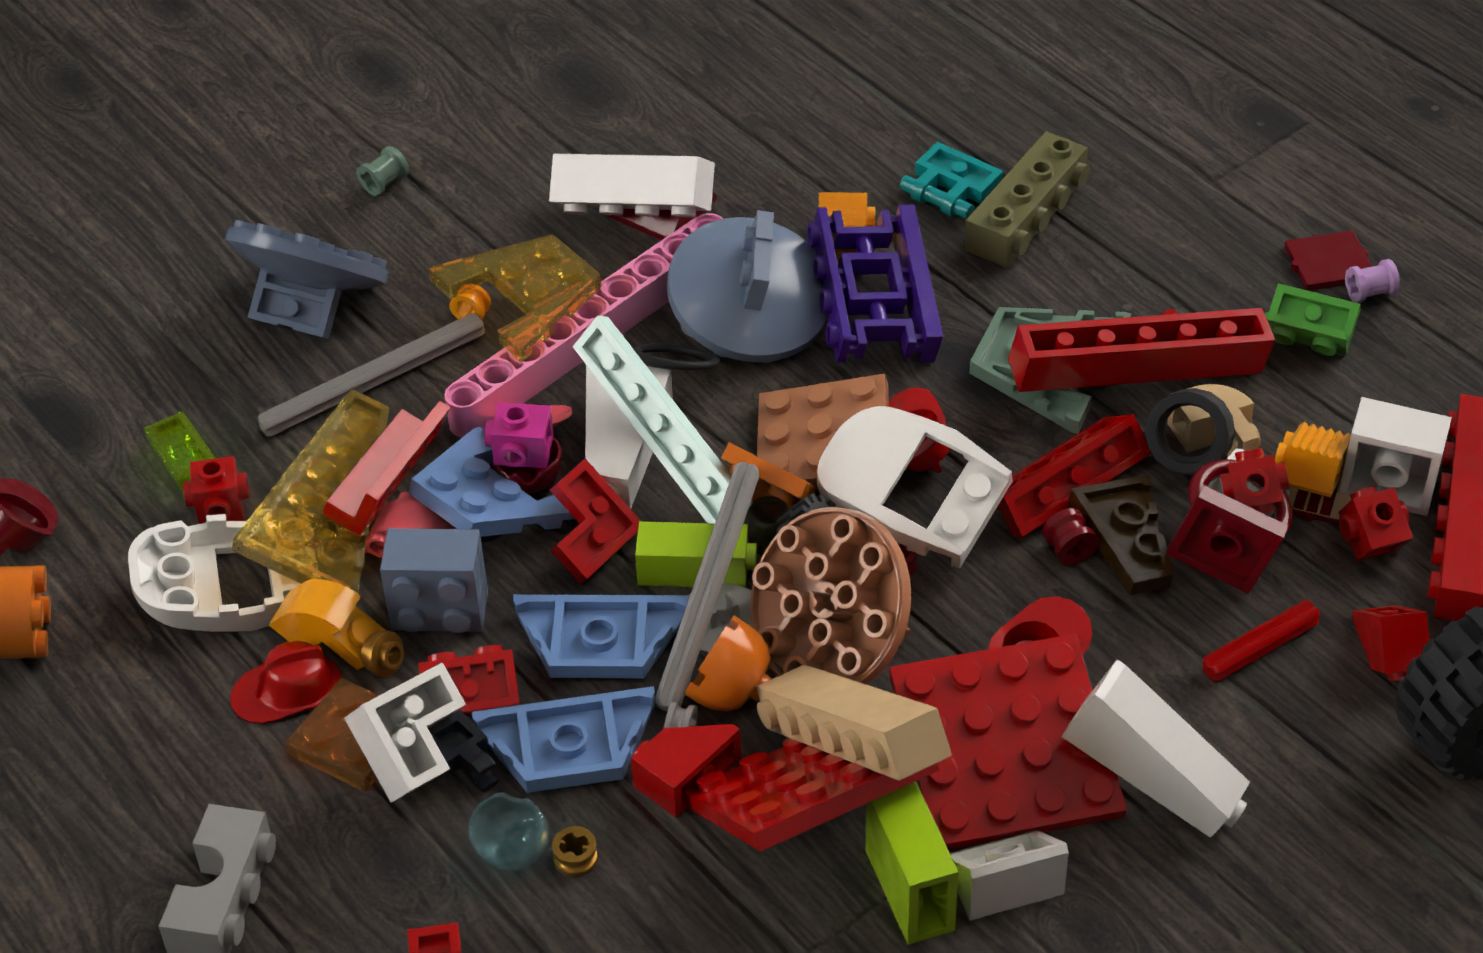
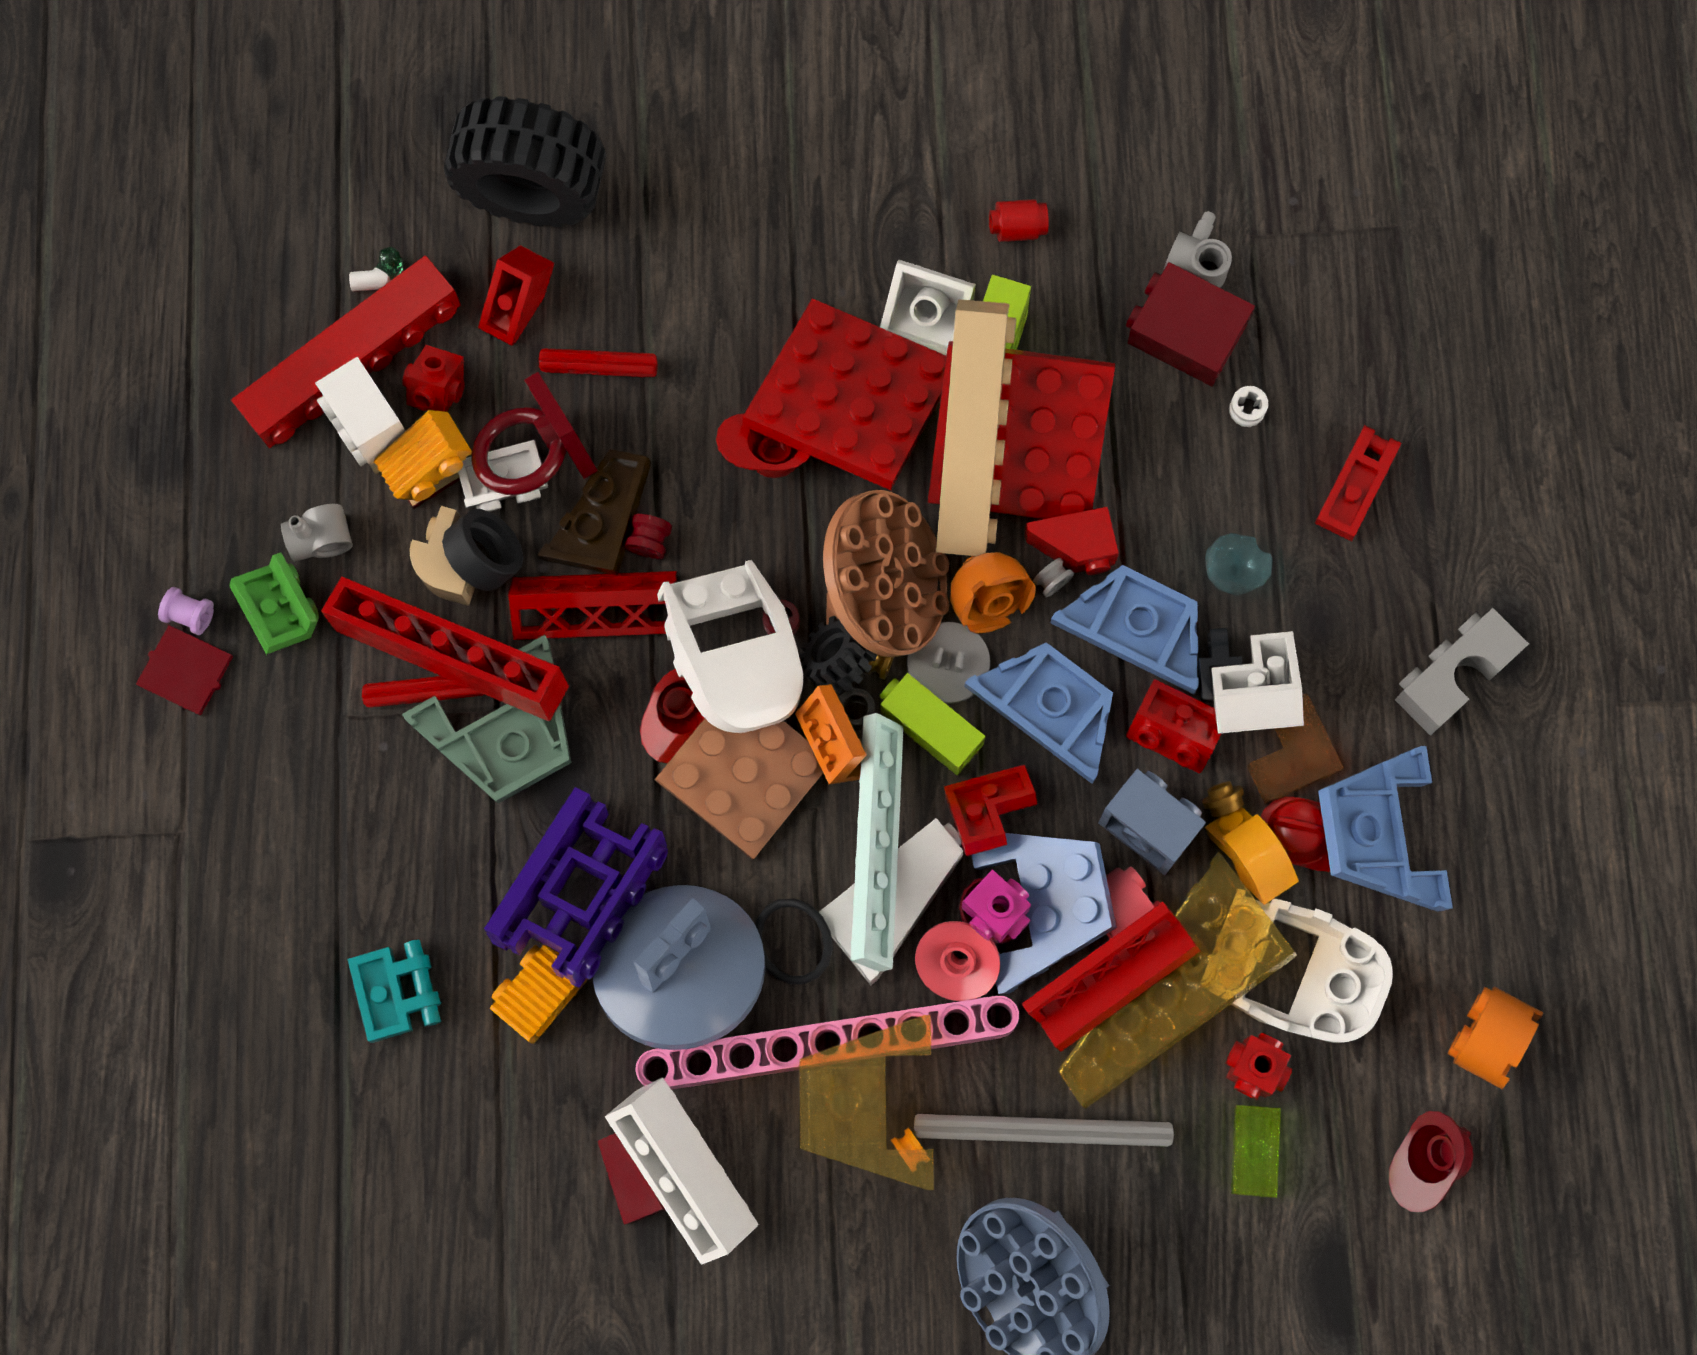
camera: 140 degrees left, 30 degrees up
pearl gold bush [552,826,598,877] -> none
light grey axle [655,462,759,711] -> none
olive brick [964,131,1090,268] -> none
white slope [1061,659,1250,837] -> none
red brick [1220,448,1290,513] -> none
none -> light grey piece [281,504,353,562]
none -> medium blue wing [1318,746,1453,911]

